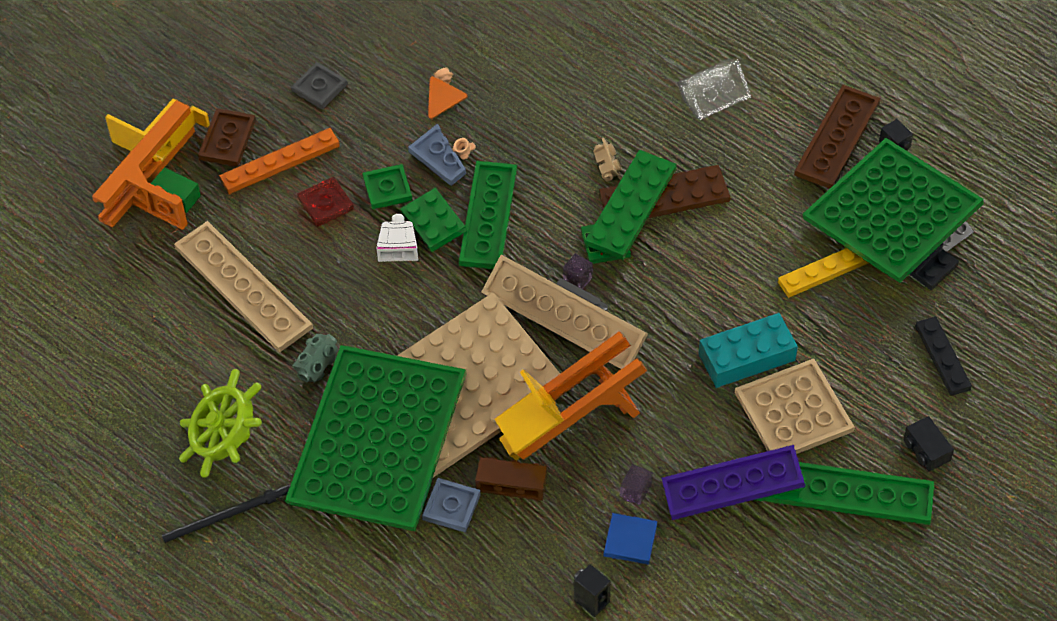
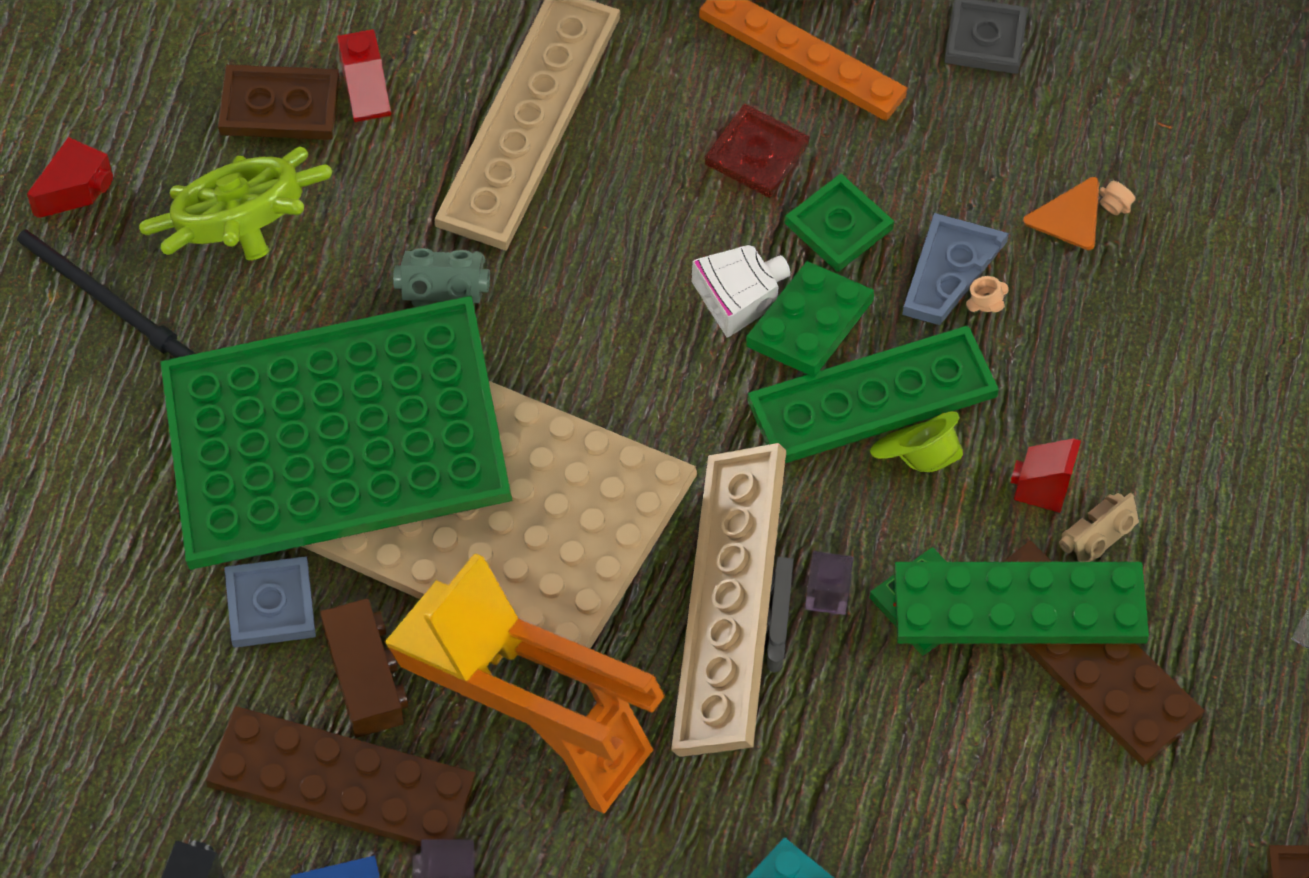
camera: 60 degrees right, 5 degrees up
none -> red slope [27,137,113,218]
none -> reddish brown plate [206,706,476,855]
none -> reddish brown plate [218,64,340,140]
none -> slope [337,29,391,122]
none -> lime piece [870,411,963,472]
none -> red slope [1010,438,1081,513]

